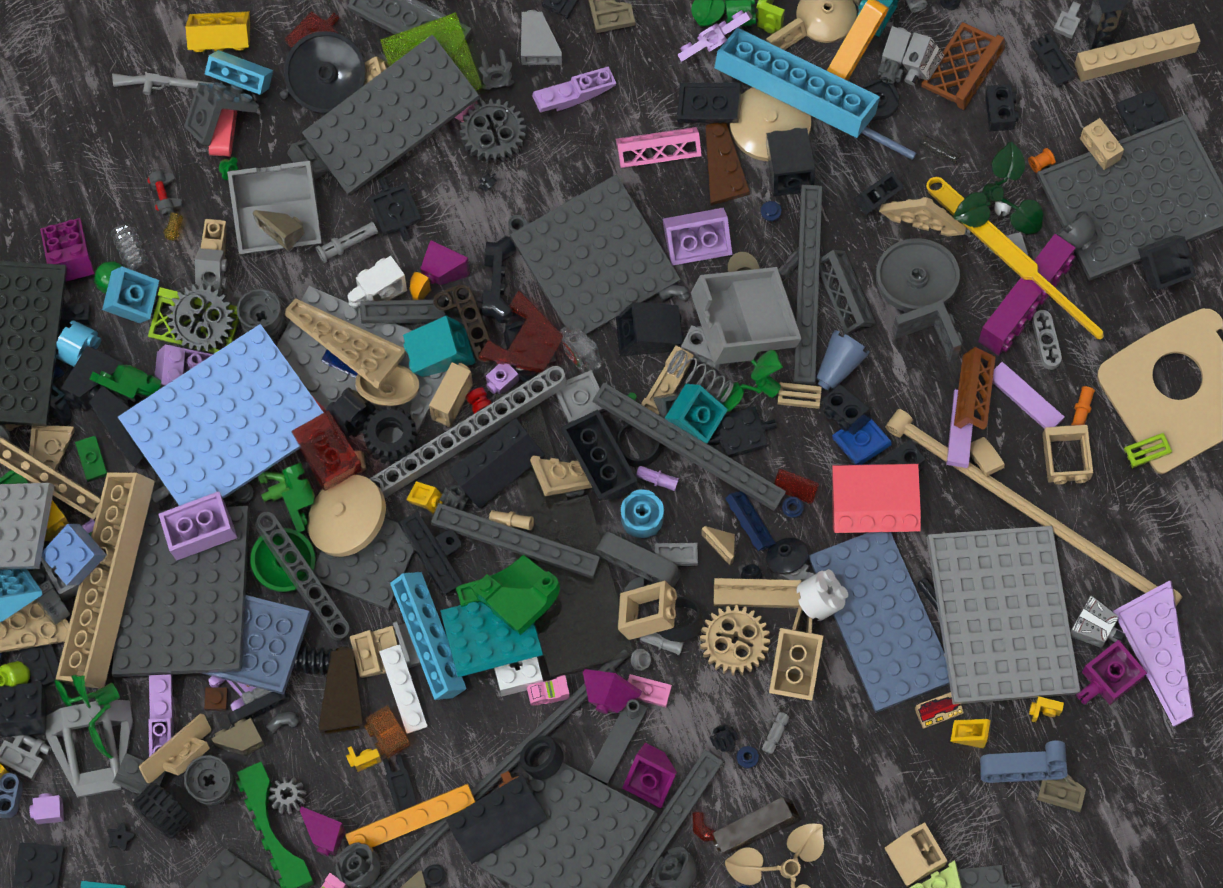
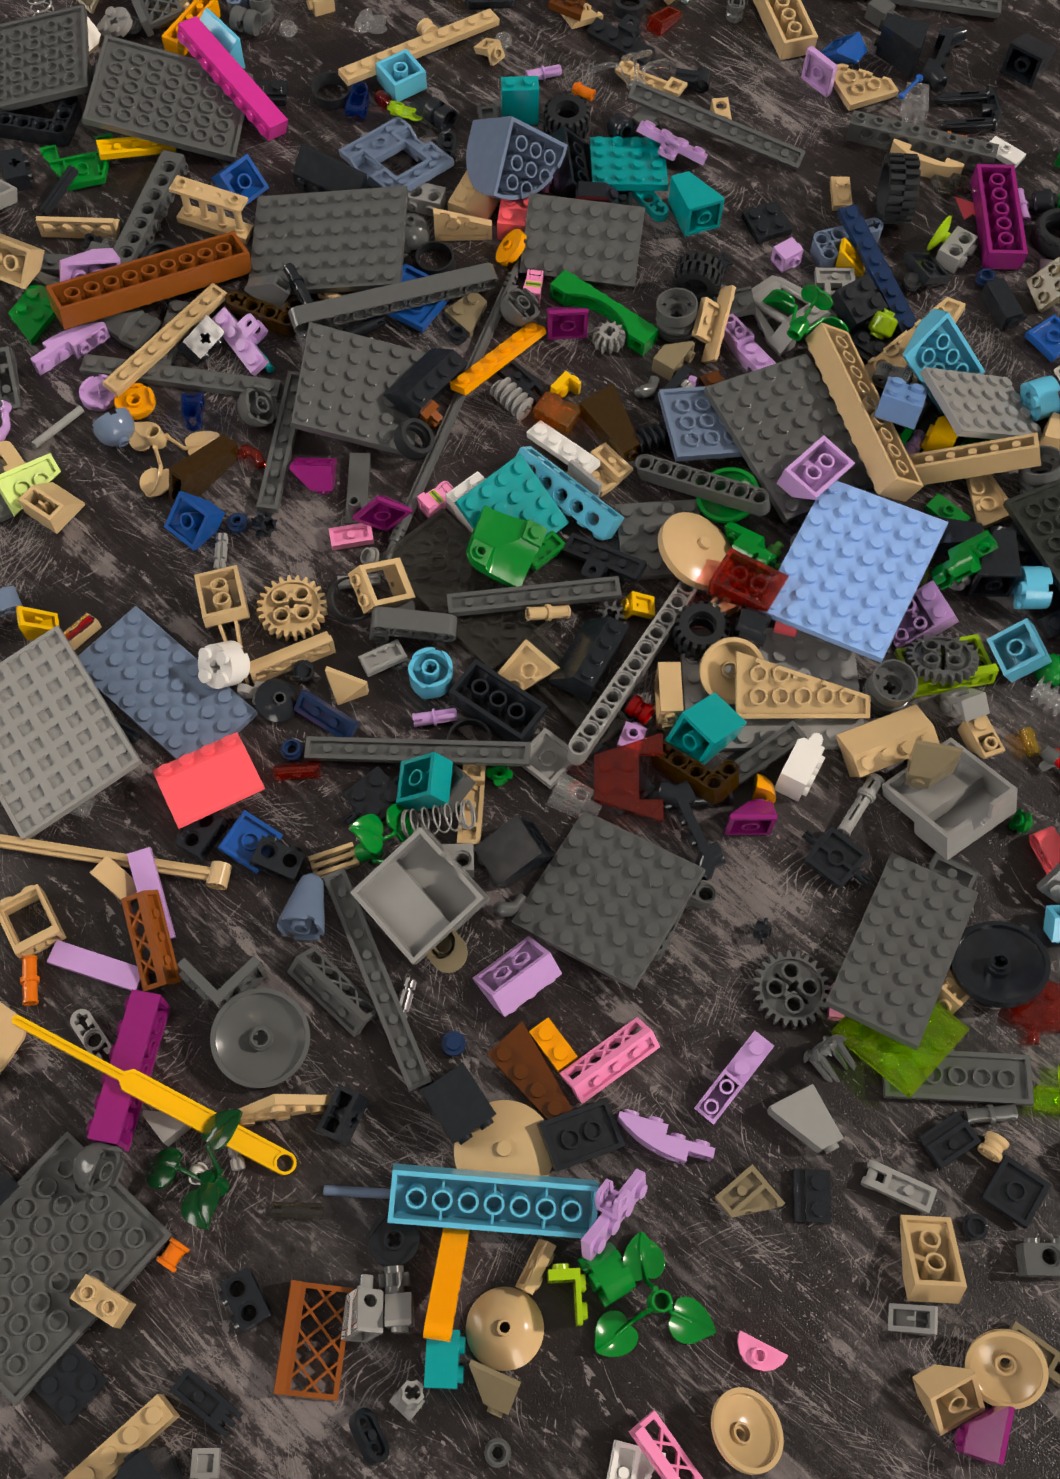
camera: 150 degrees right, 5 degrees down
none -> blue slope [164,491,225,551]
none -> light grey piece [490,377,533,421]
none -> light orange plate [529,1018,578,1072]
none -> lavender slope [617,1109,715,1165]
none -> tan slope [835,704,940,777]

